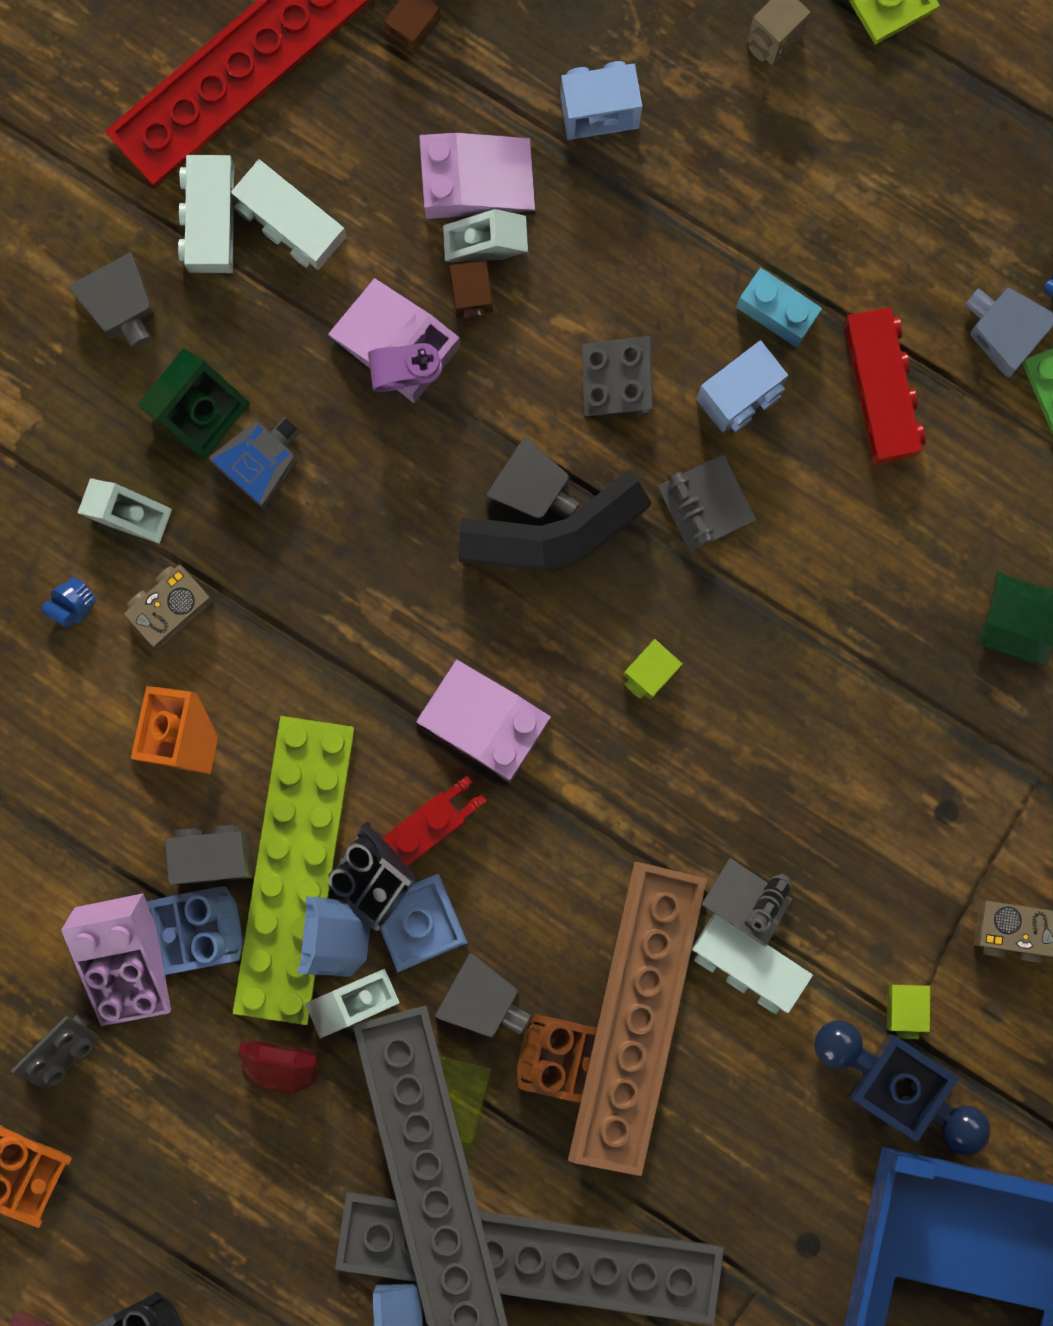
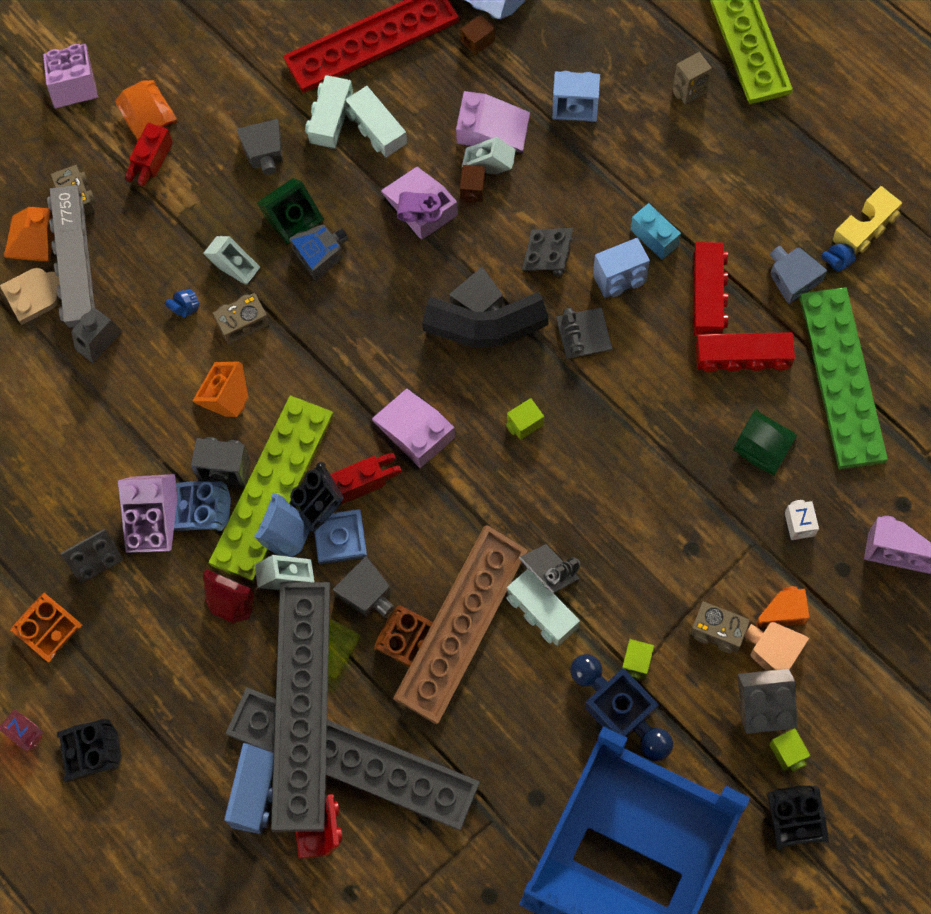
camera: 20 degrees right, 15 degrees down
none -> red brick [696,332,795,372]

